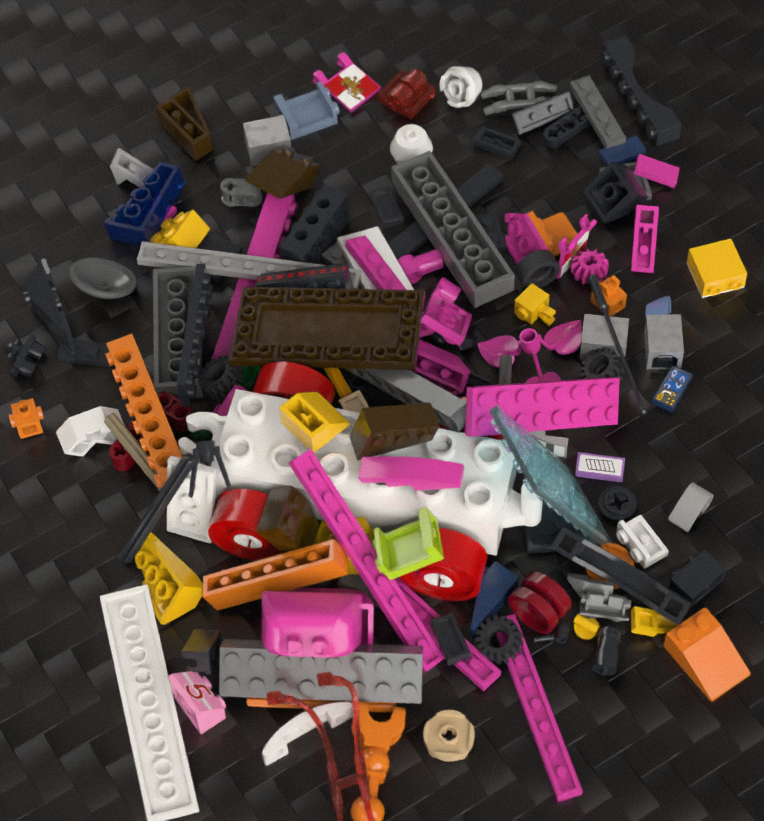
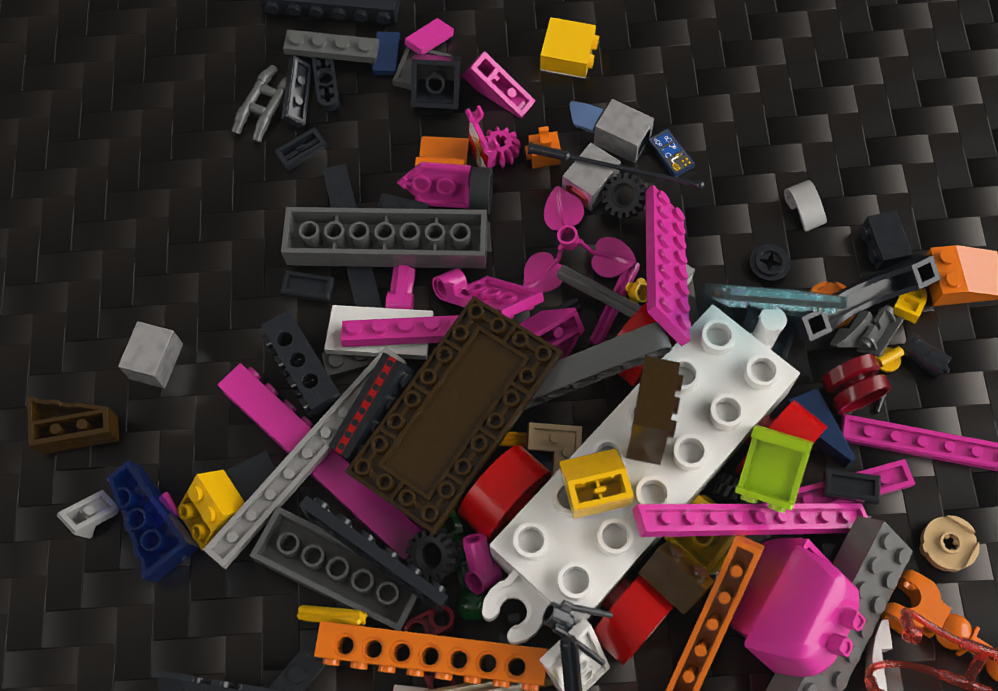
camera: 60 degrees left, 10 degrees up
dark grey dish [69,258,136,299] -> none
dark grey piece [220,178,262,207] -> none
dark brown slope [245,146,320,199] -> none
sand blue panel [274,81,339,140] -> none
flag [313,52,381,112] -> none
dark pink slope [358,456,465,491] -> none
clear red plate [377,69,436,119] -> none
white cone [390,125,433,164] -> none
white cone [440,66,482,108] -> none
black tyre [475,615,523,664] -> none
yellow brick [514,283,556,326] -> none
tile [575,452,625,482] -> none
white bracket [616,515,669,569] -> none
none -> yellow axle [297,605,367,626]

